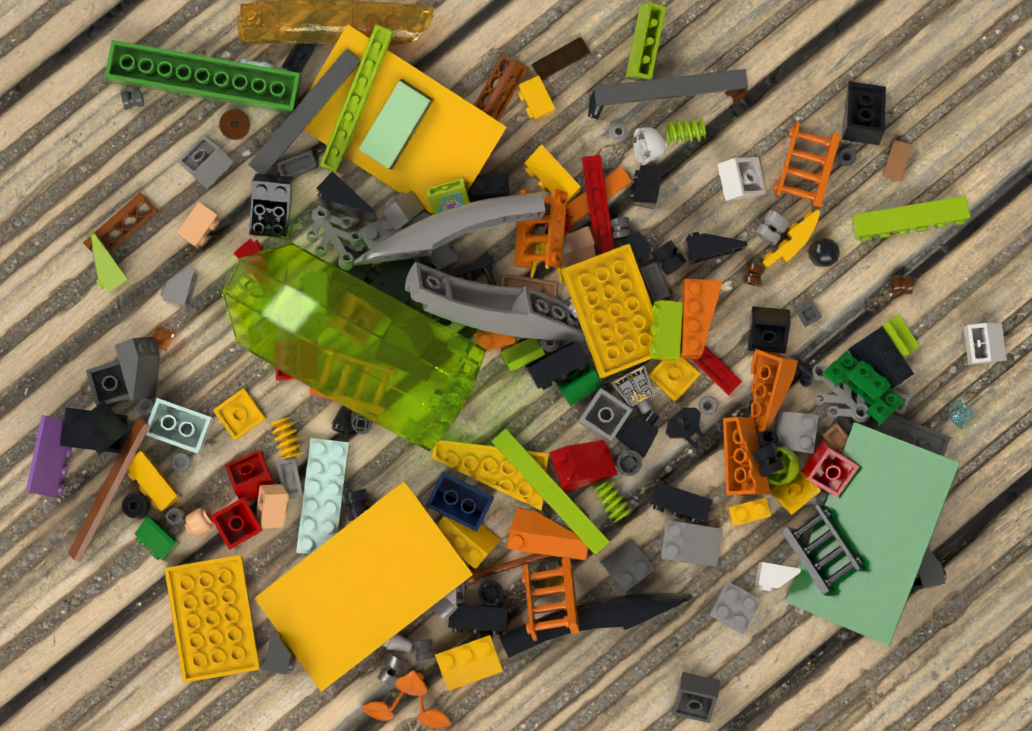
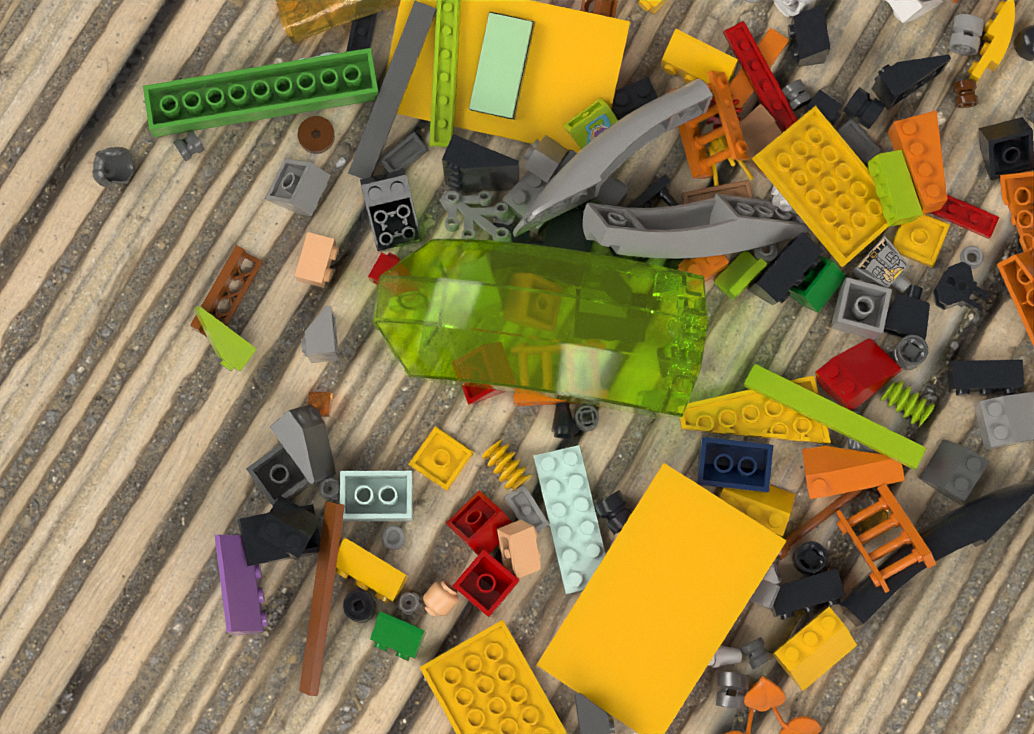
camera: 15 degrees left, 5 degrees down
none -> dark grey hair [92,147,133,187]

